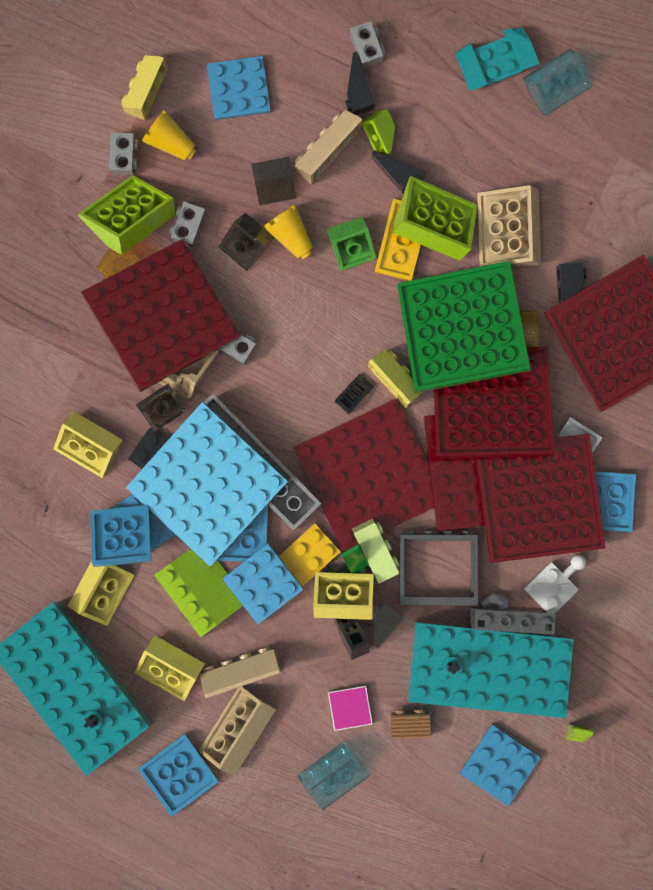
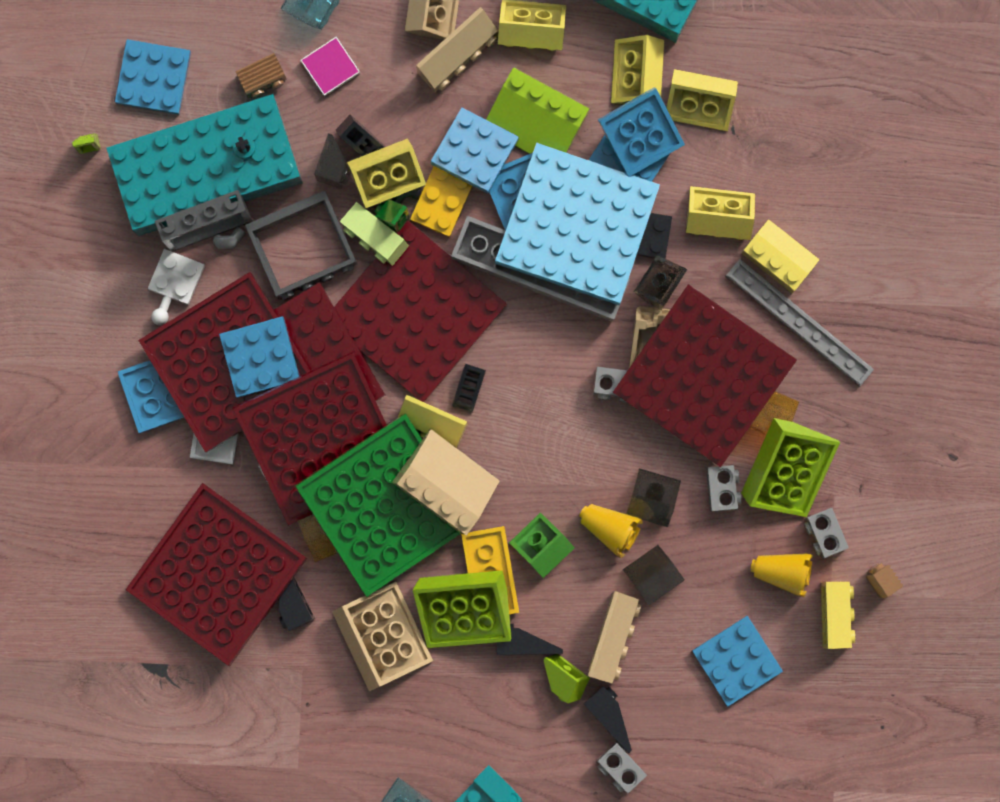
camera: 155 degrees right, 0 degrees up
none -> dark azure plate [219,316,299,398]
none -> tan slope [392,429,500,536]
none -> light yellow slope [666,69,738,131]
none -> light grey tile [726,259,874,387]
none -> light yellow slope [741,220,819,294]
none -> medium nougat brick [866,563,903,598]

